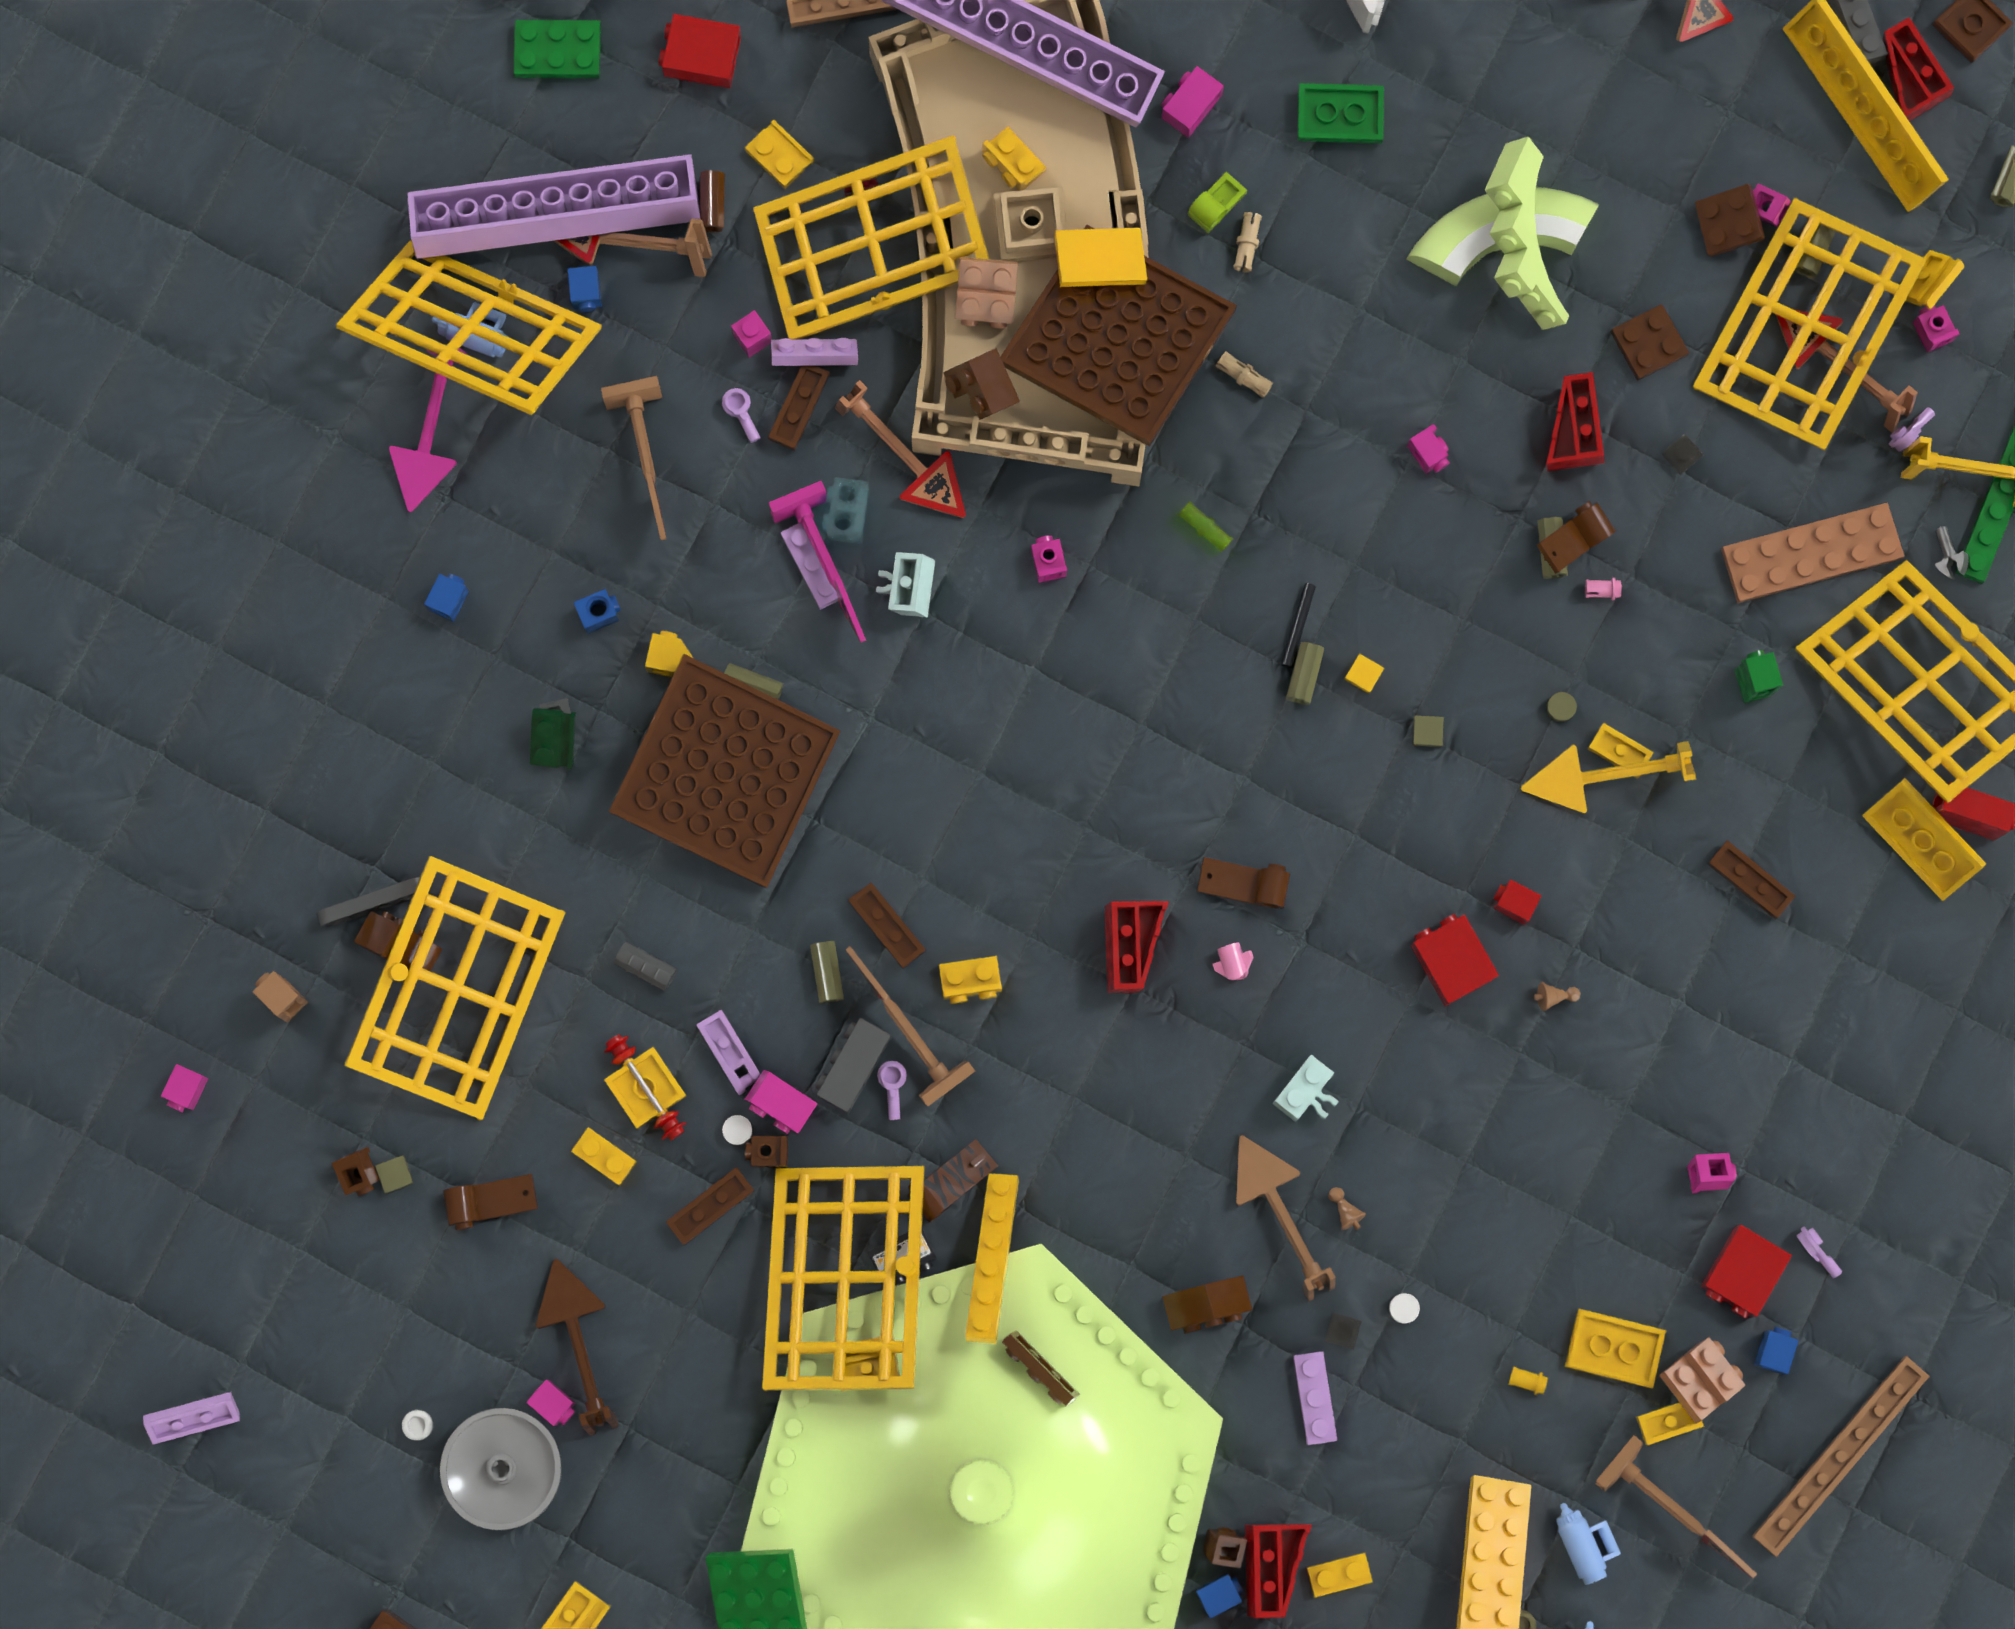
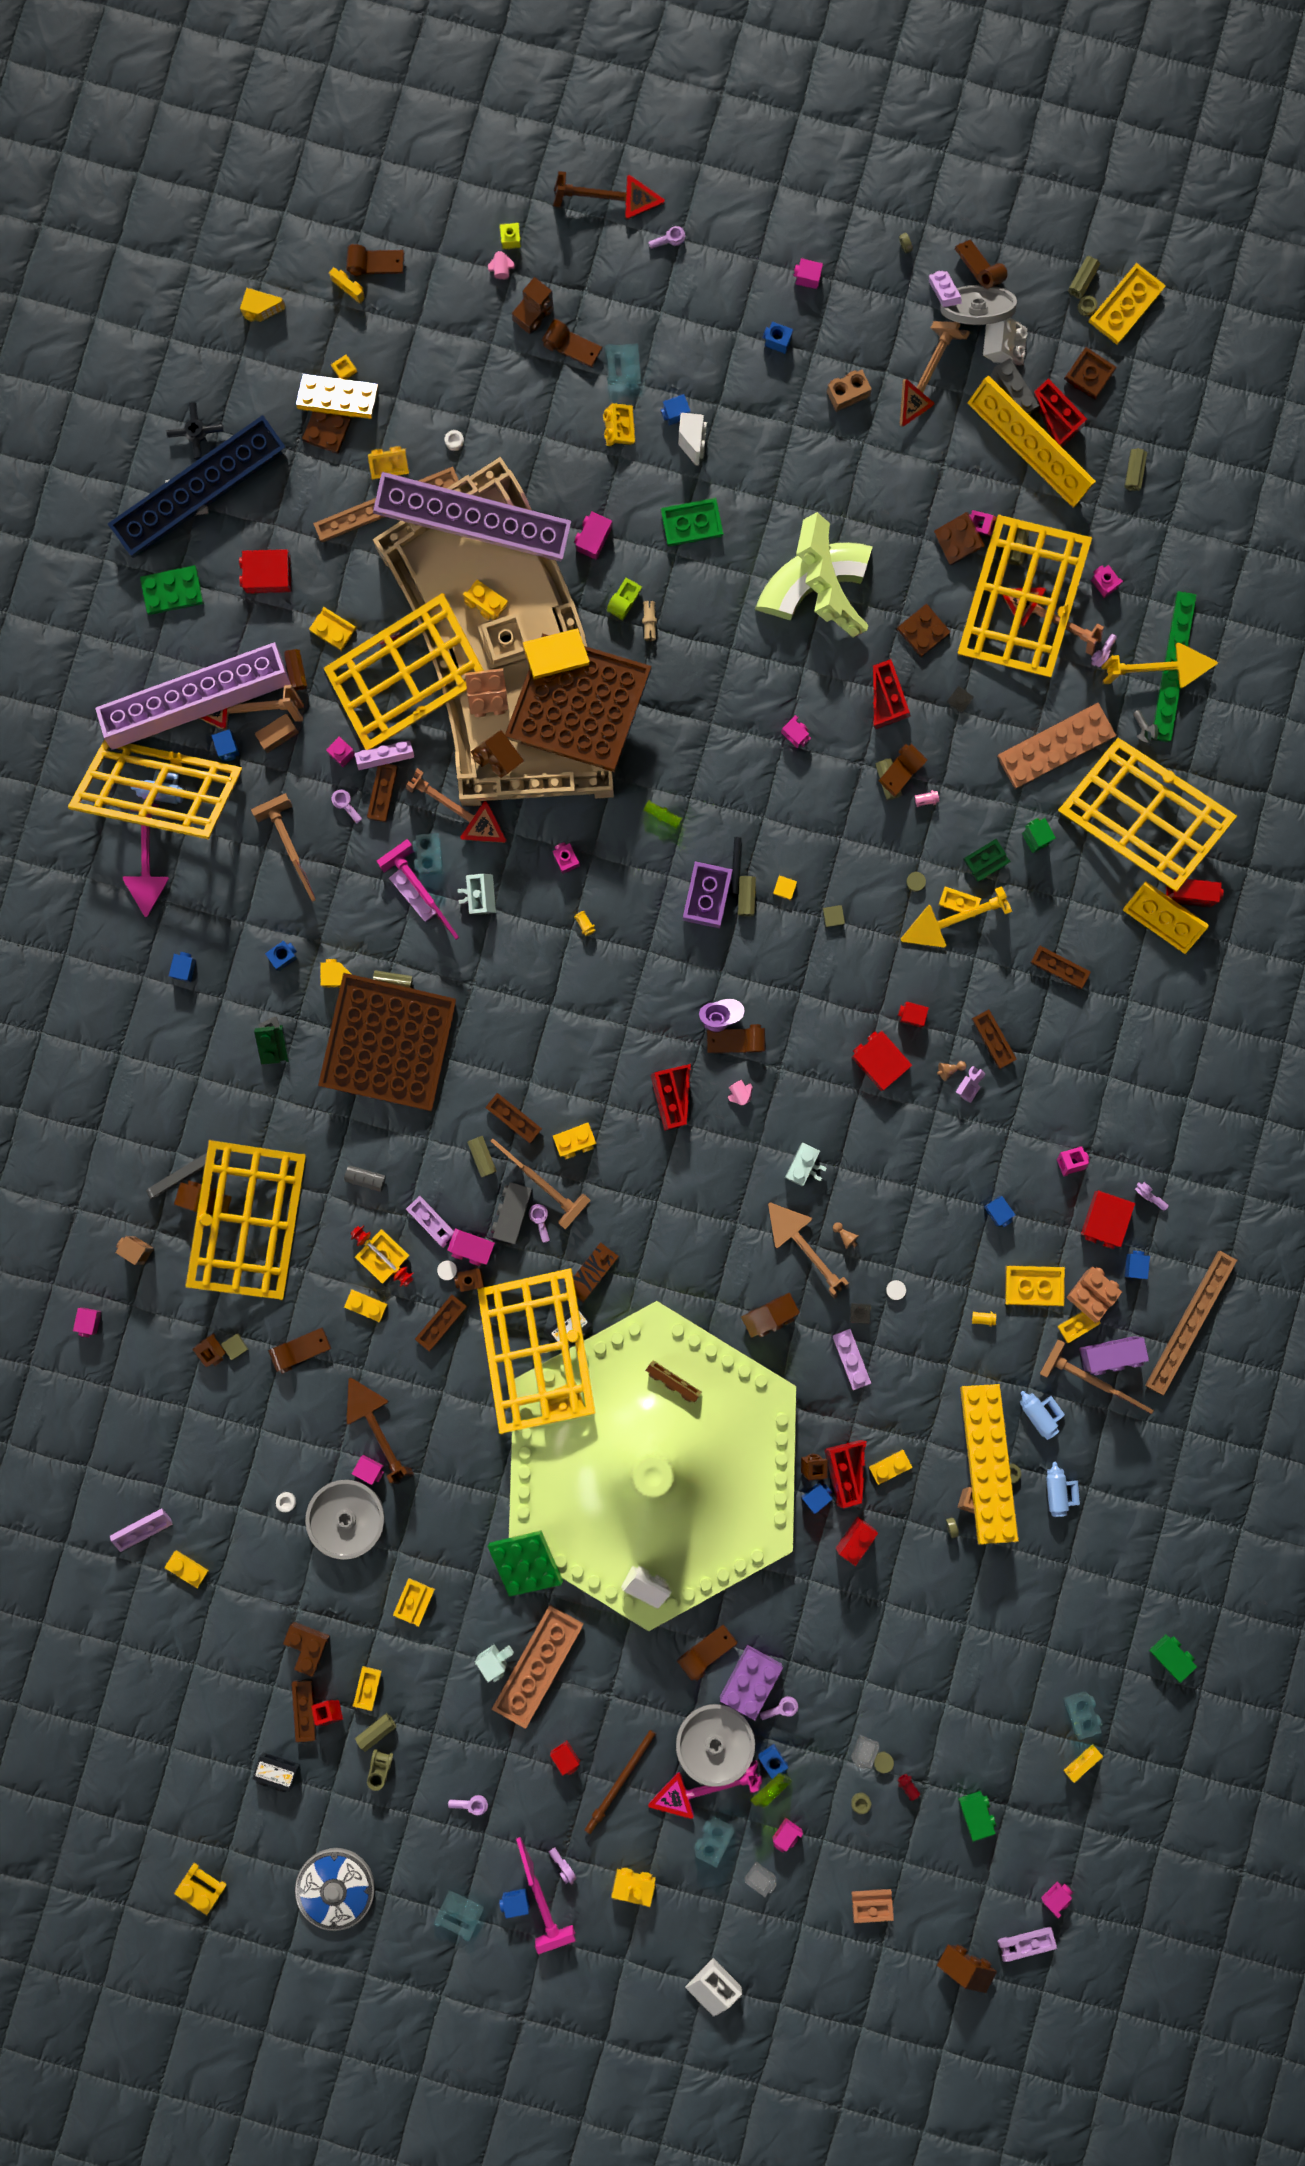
camera: 10 degrees left, 5 degrees up
yellow plate [965,1173,1019,1344] -> none
tan pin [1216,351,1273,398] -> none
yellow plate [1905,250,1965,309] -> none
none -> yellow plate [164,1550,209,1588]
none -> medium nougat panel [255,714,299,753]
none -> yellow pin [574,911,596,936]
none -> medium lavender brick [683,862,733,928]
none -> medium lavender piece [699,999,744,1032]
none -> lavender plate [956,1066,985,1103]
none -> dark green plate [963,839,1011,883]
none -> reddish brown plate [972,1009,1017,1069]
none -> blue brick [984,1196,1015,1227]
none -> medium lavender brick [1079,1336,1149,1375]

